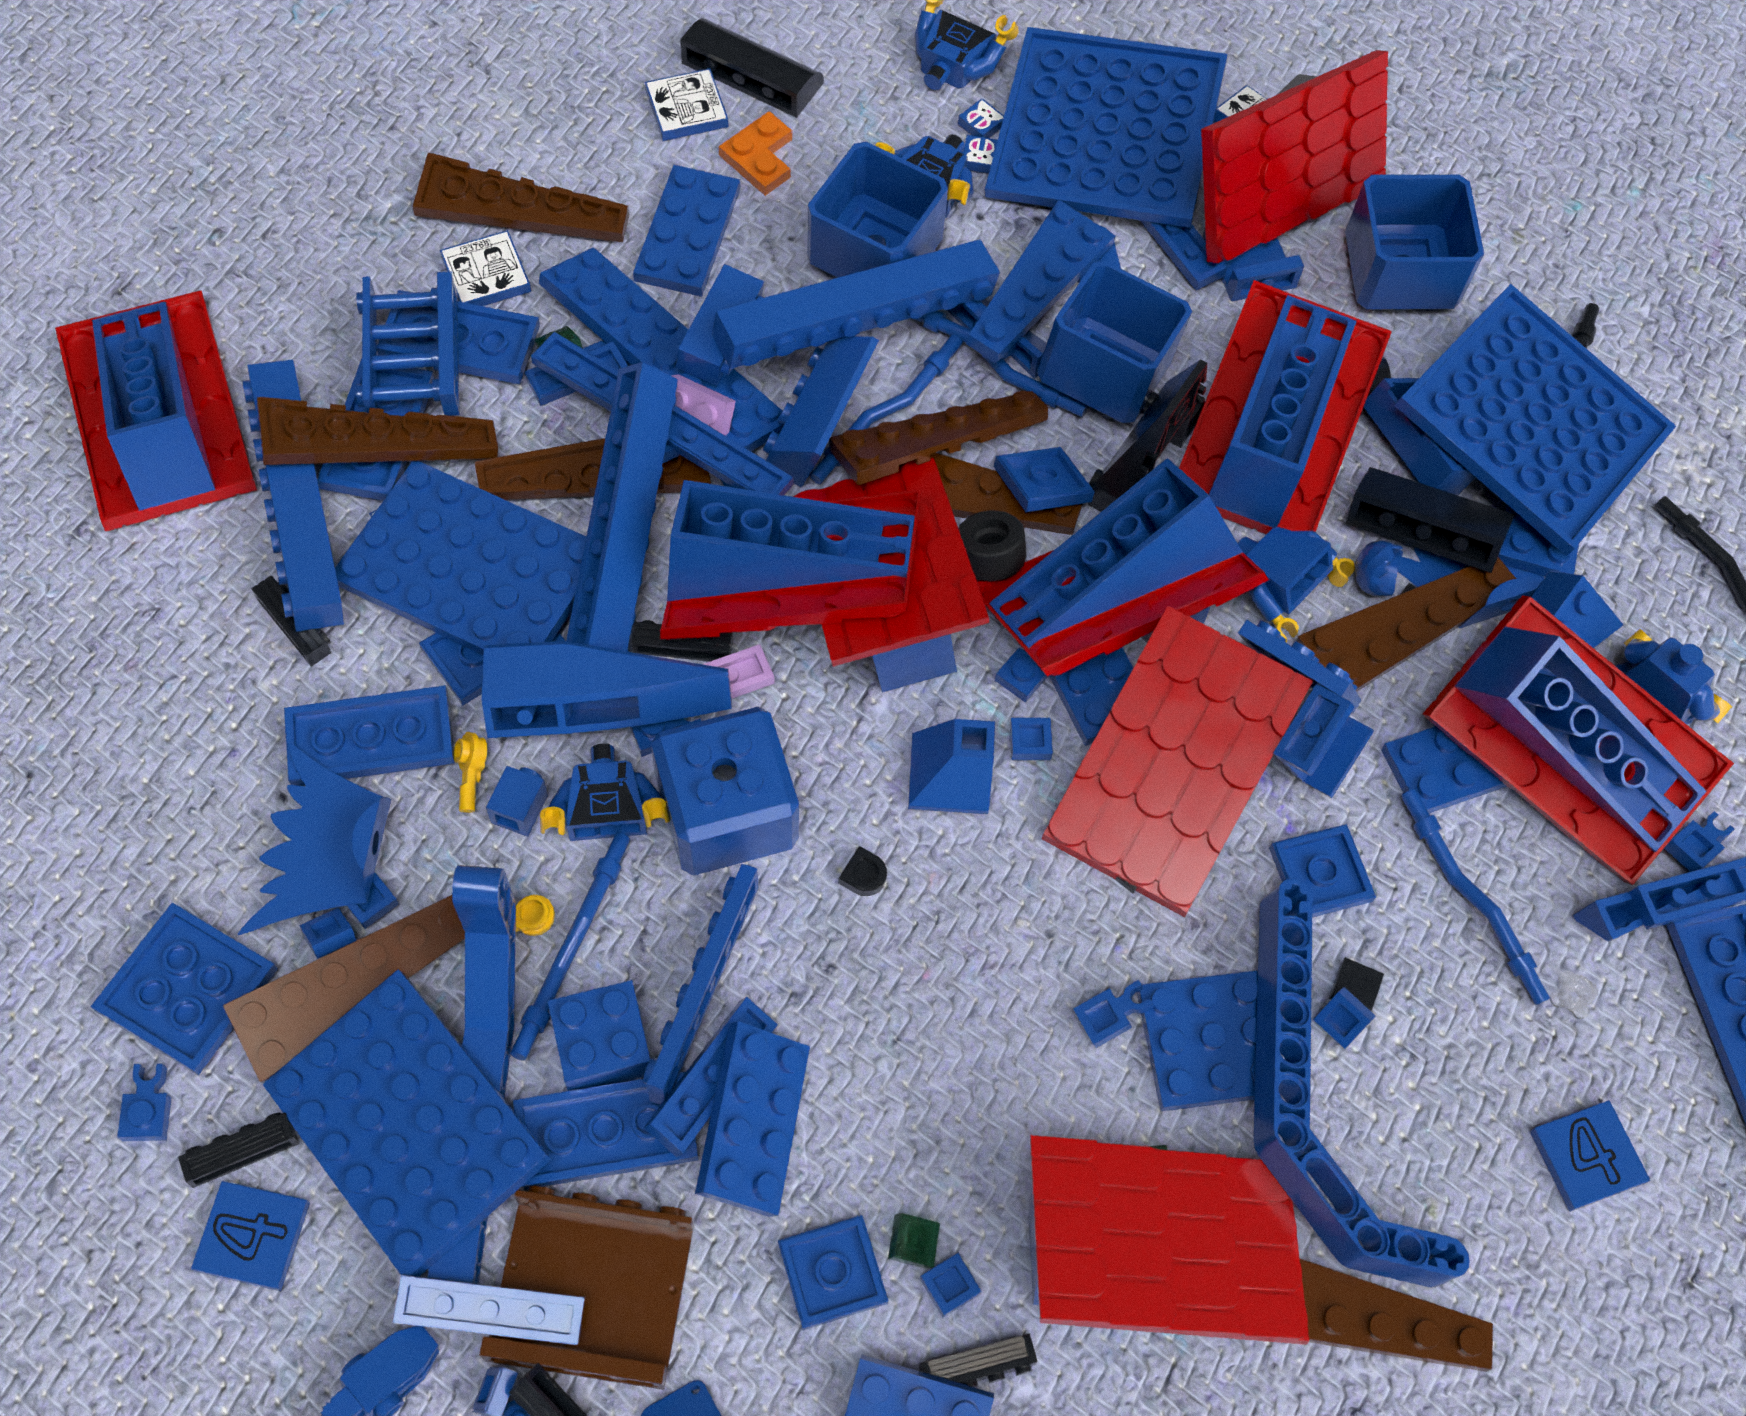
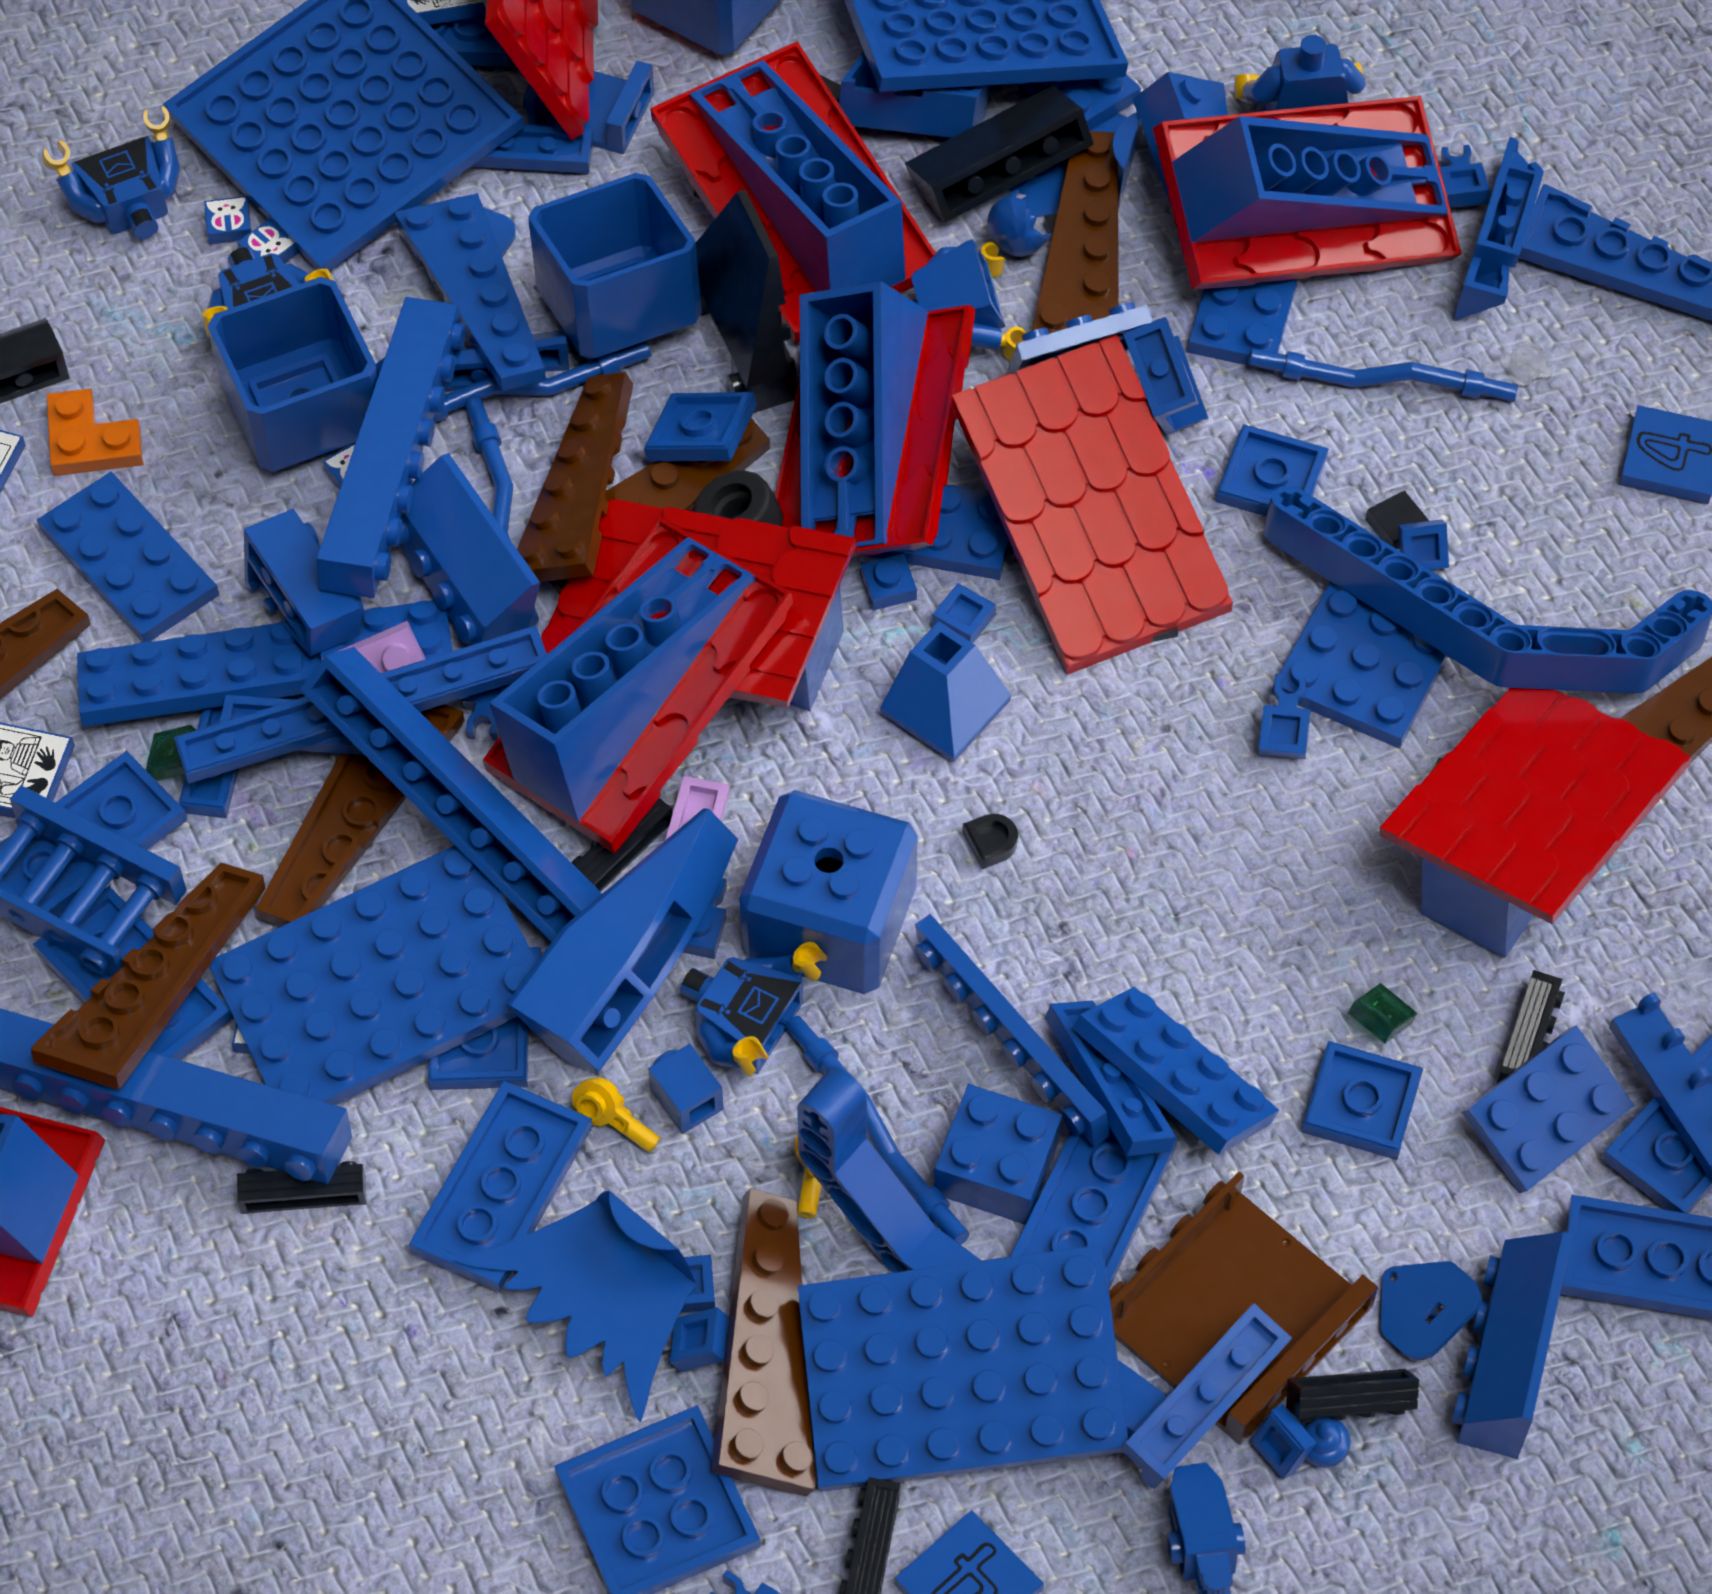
camera: 50 degrees left, 5 degrees down
blue tile [920,1253,982,1318] -> none

